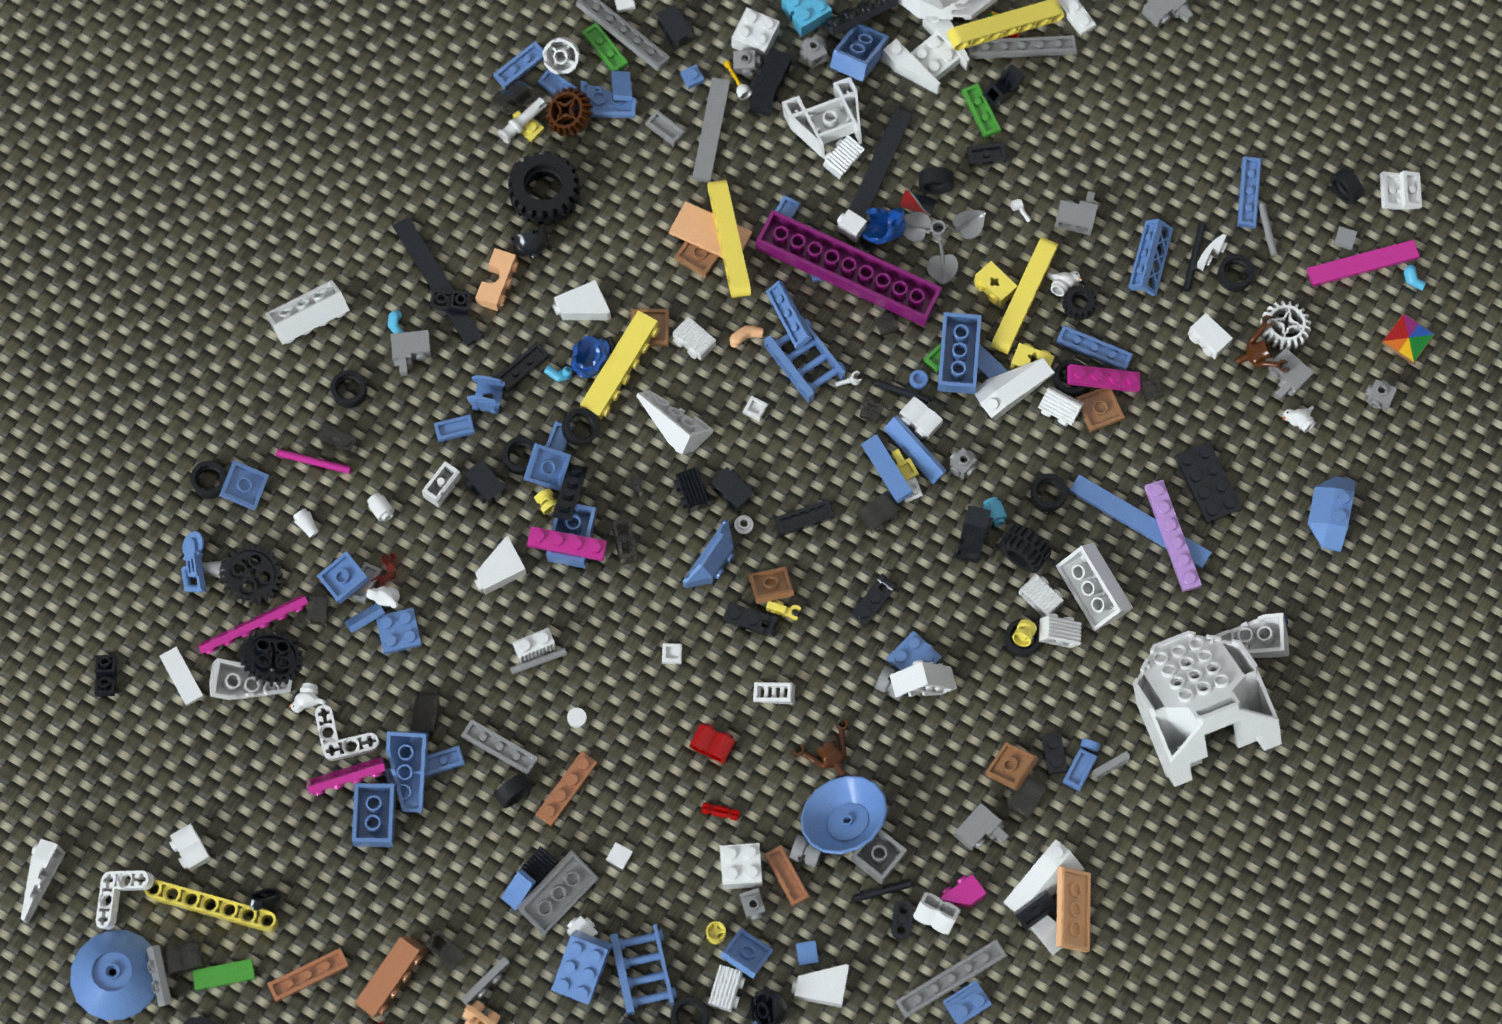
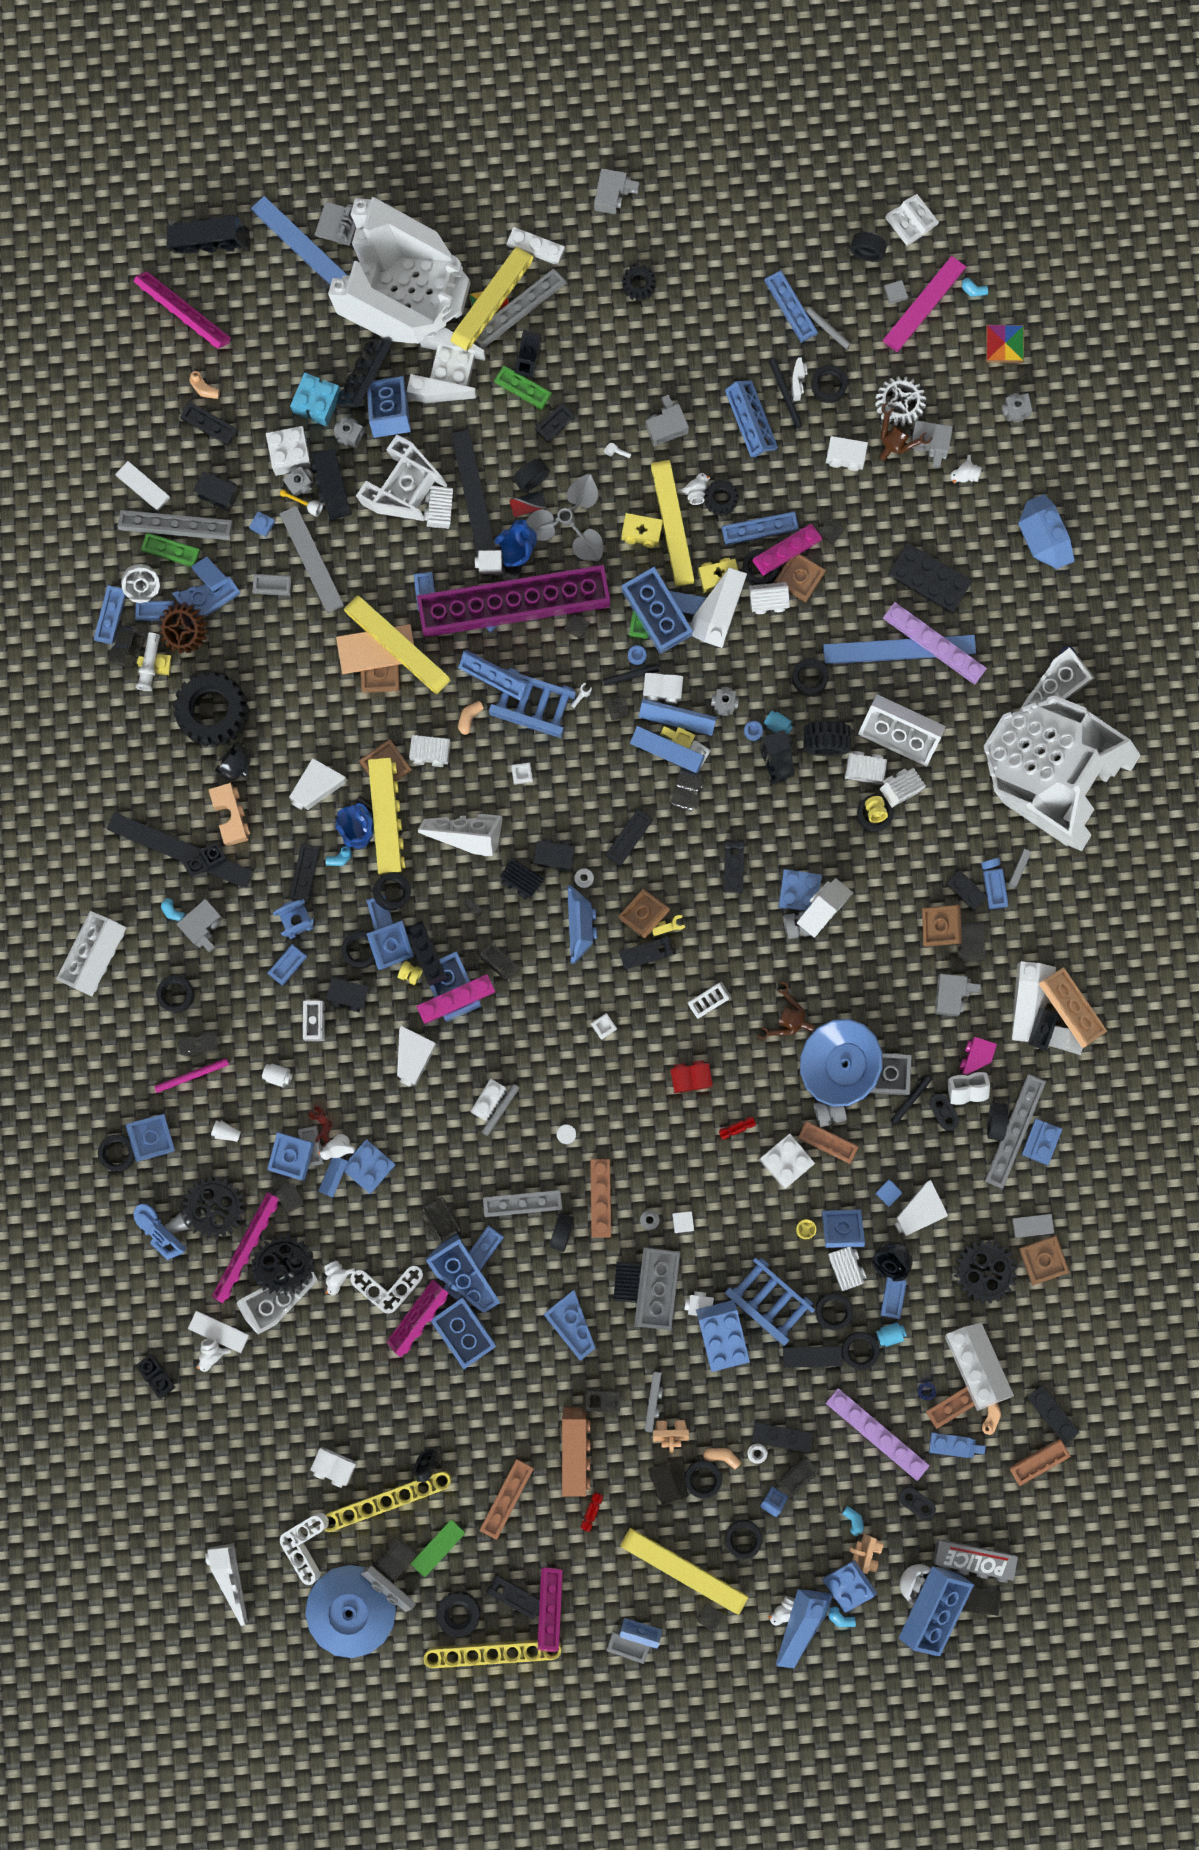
camera: 30 degrees left, 10 degrees up
medium blue tile [501,869,536,911] -> none
light grey brick [739,888,766,921] -> none
none -> white animal [196,1338,231,1372]
none -> medium blue wing [543,1290,595,1361]
none -> black tyre [622,264,656,301]
none -> light grey plate [640,1210,659,1230]
none -> medium blue tile [744,721,763,741]
none -> black tyre [987,1102,1008,1141]

